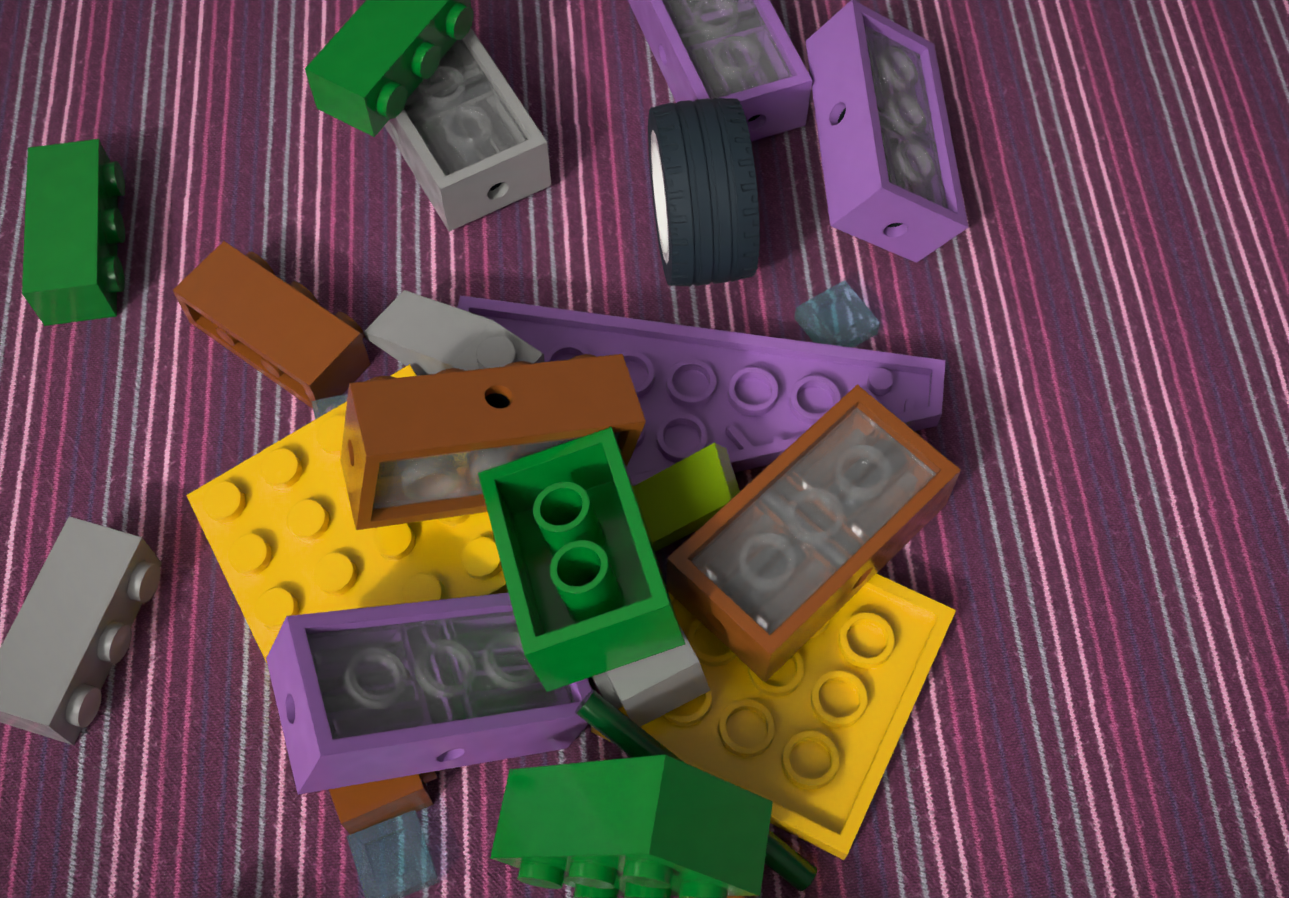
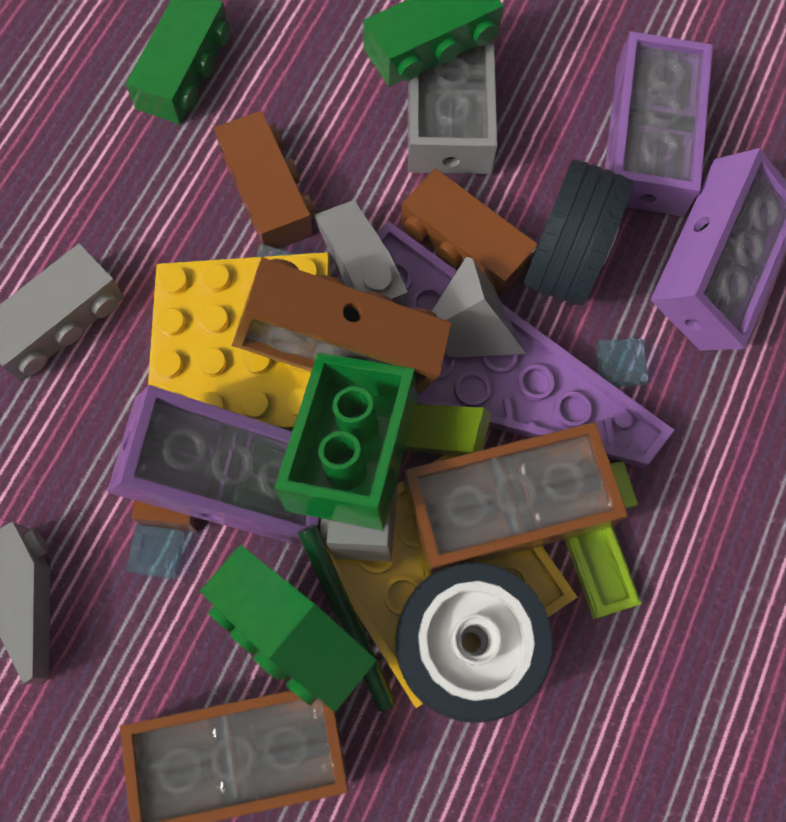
camera: 25 degrees right, 10 degrees up
none -> wheel [395,562,553,723]
none -> dark orange brick [401,168,538,298]
none -> light grey slope [432,257,526,358]
none -> lime tile [565,527,641,619]

